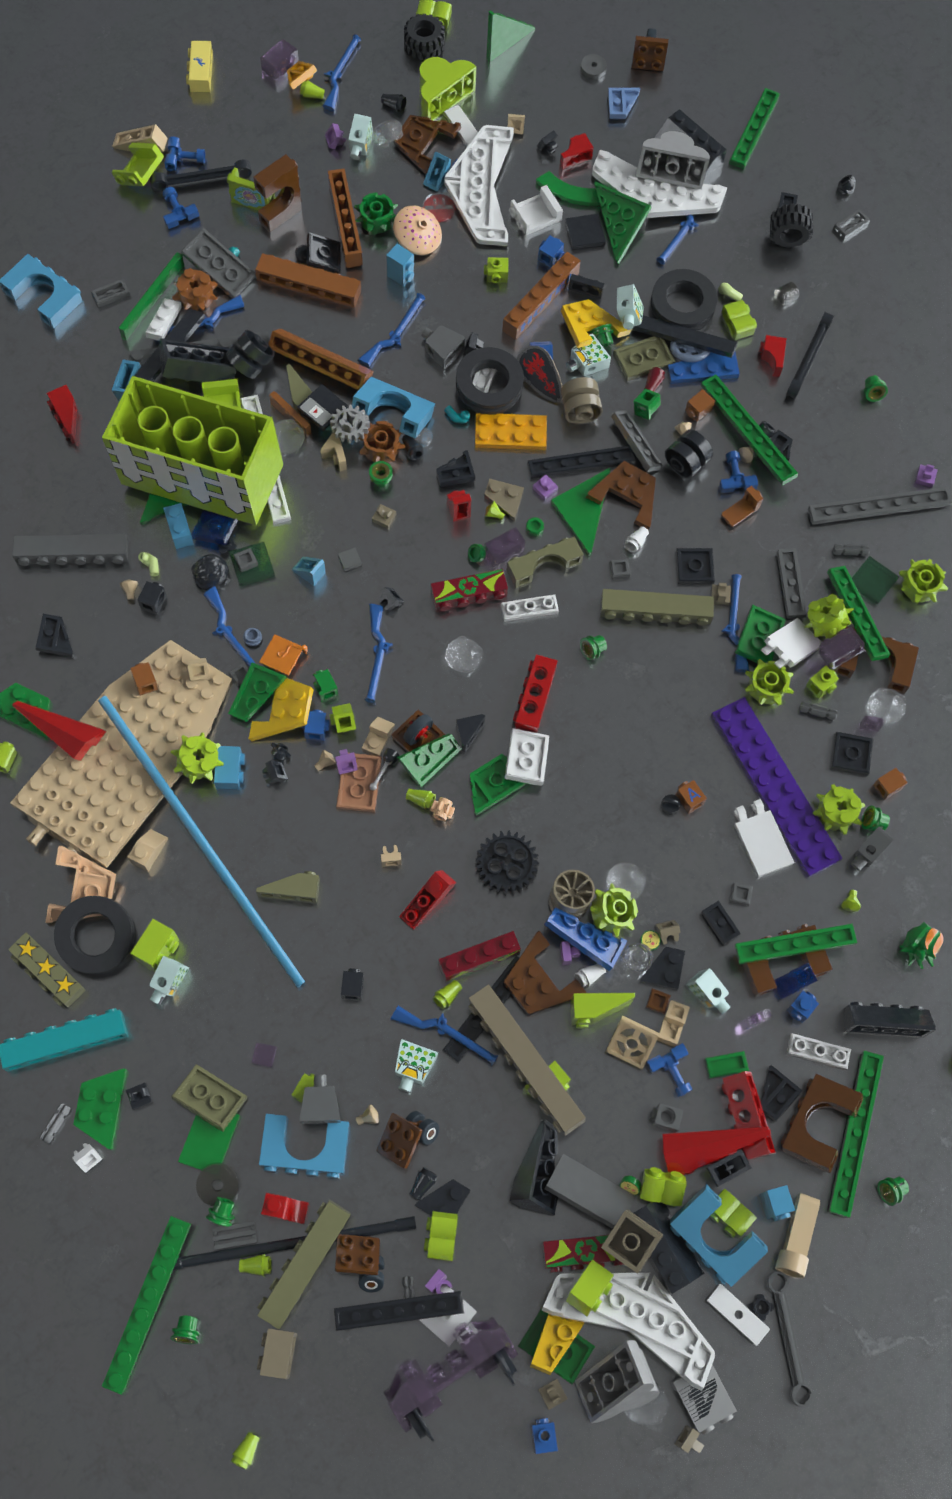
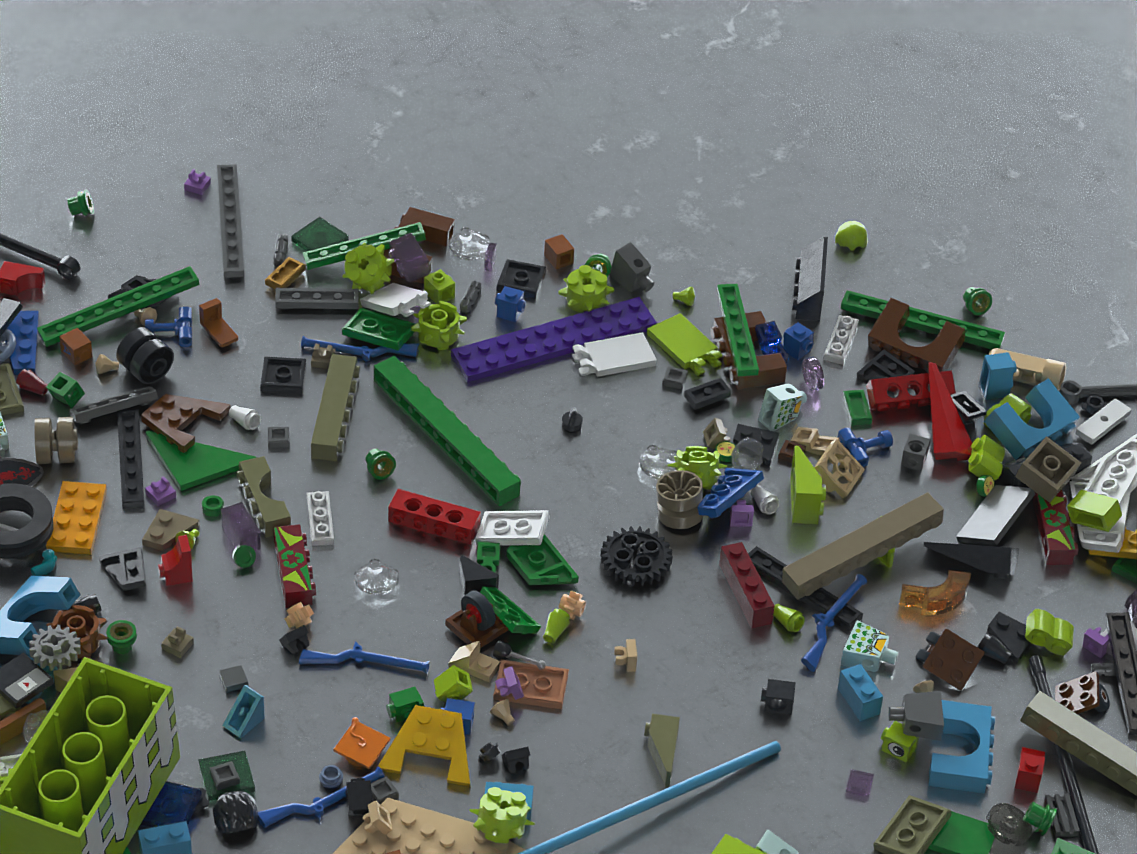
camera: 85 degrees left, 25 degrees down
green wing [228,662,287,722] -> none
lime cone [239,1254,272,1276] -> none
red slope [399,870,456,930] -> none
reddish brown wing [503,931,587,1015] -> none
dark orange brick [675,780,707,814] -> none
lime brick [899,559,948,603] -> none
green hair [899,922,943,969] -> none
none -> pearl gold plate [265,257,306,290]
none -> light nougat gear [284,602,314,629]
none -> black brick [346,778,373,816]
none -> green brick [374,356,521,506]
none -> green plate [477,542,500,573]
none -> blue brick [495,286,526,322]
none -> lime tile [647,313,722,376]
none -> dark azure piece [838,664,883,721]
none -> clear orange arch [899,571,971,616]

